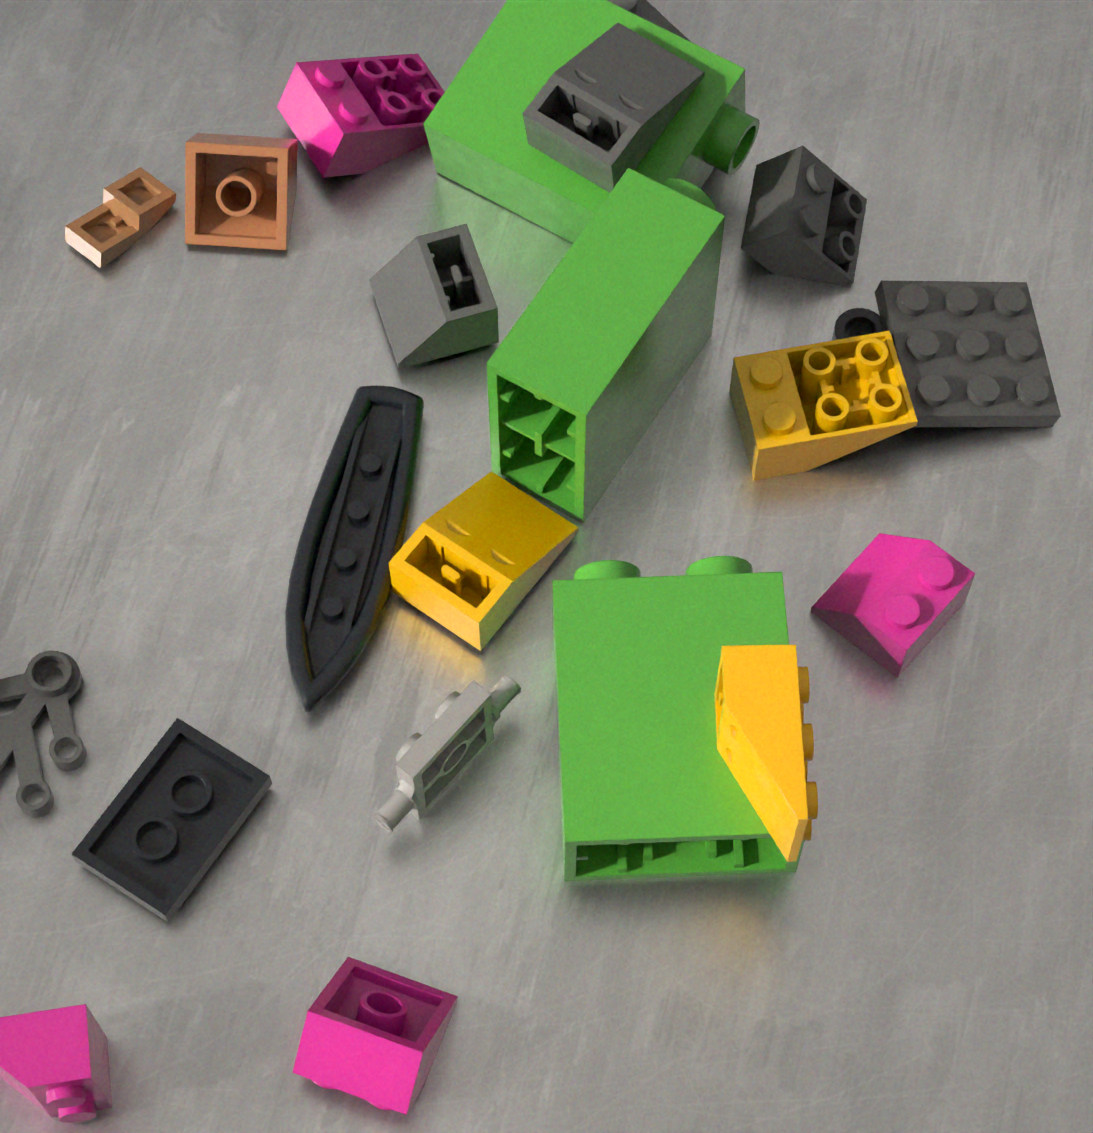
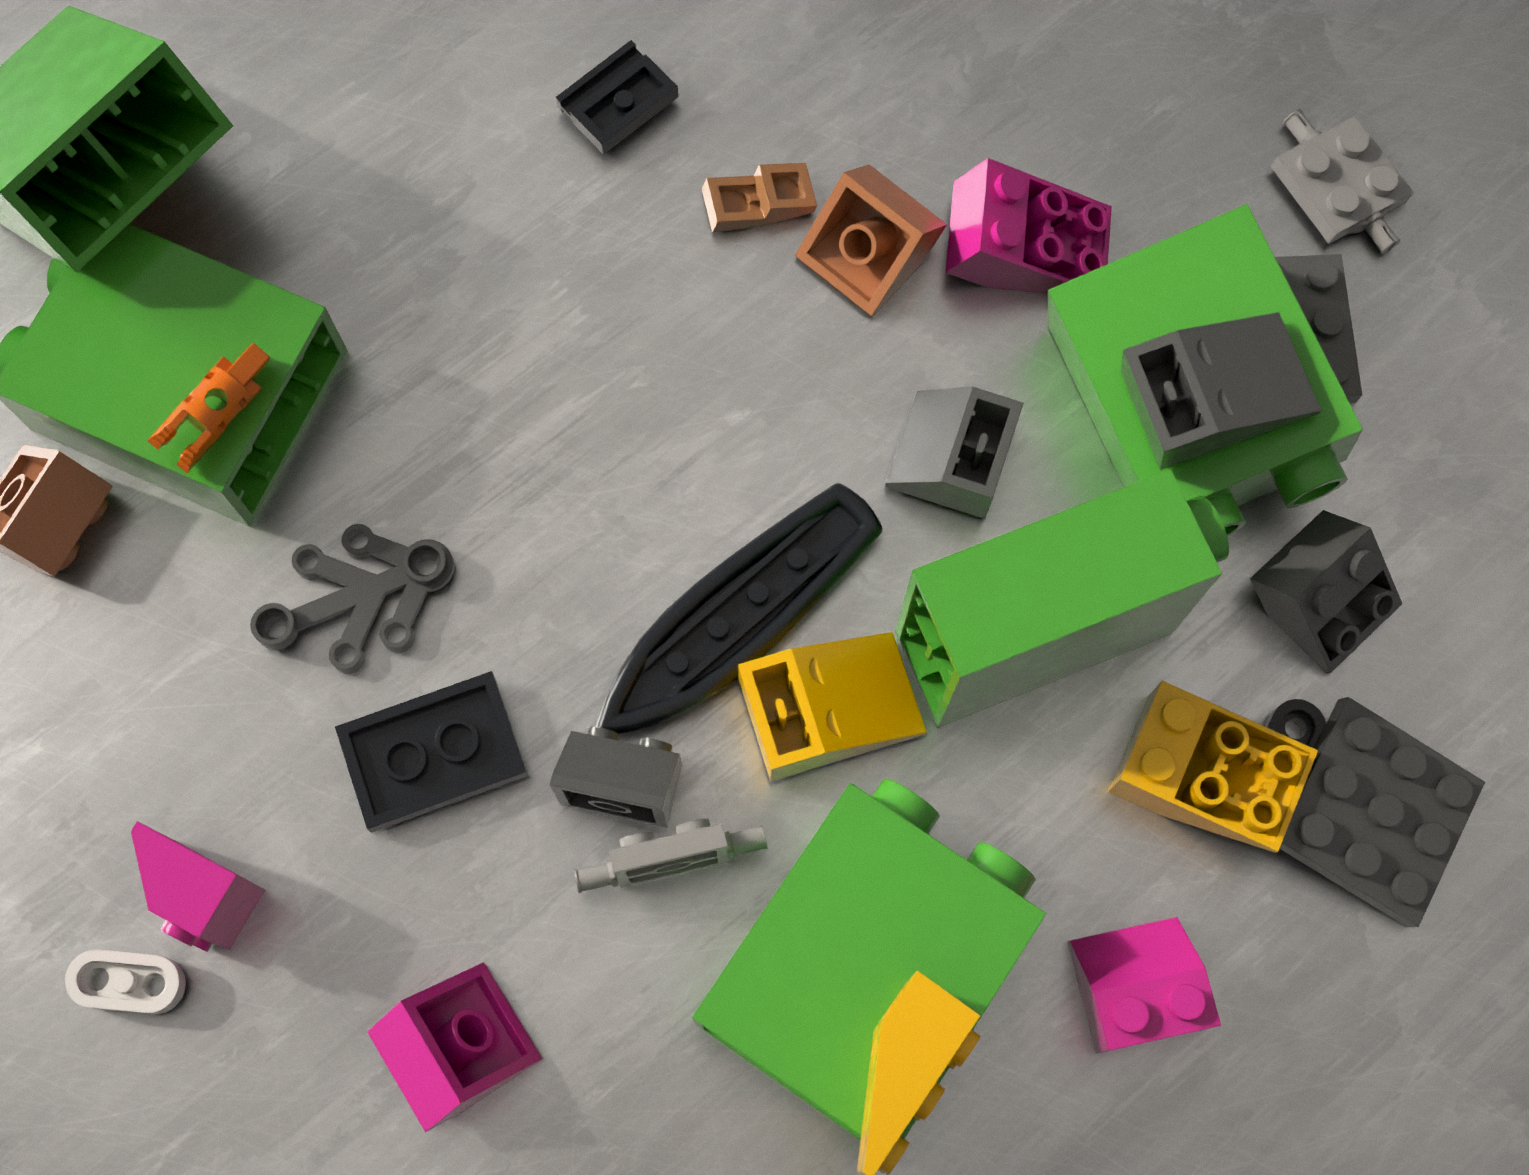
camera: 35 degrees right, 10 degrees up
none -> dark grey slope [550,727,682,828]

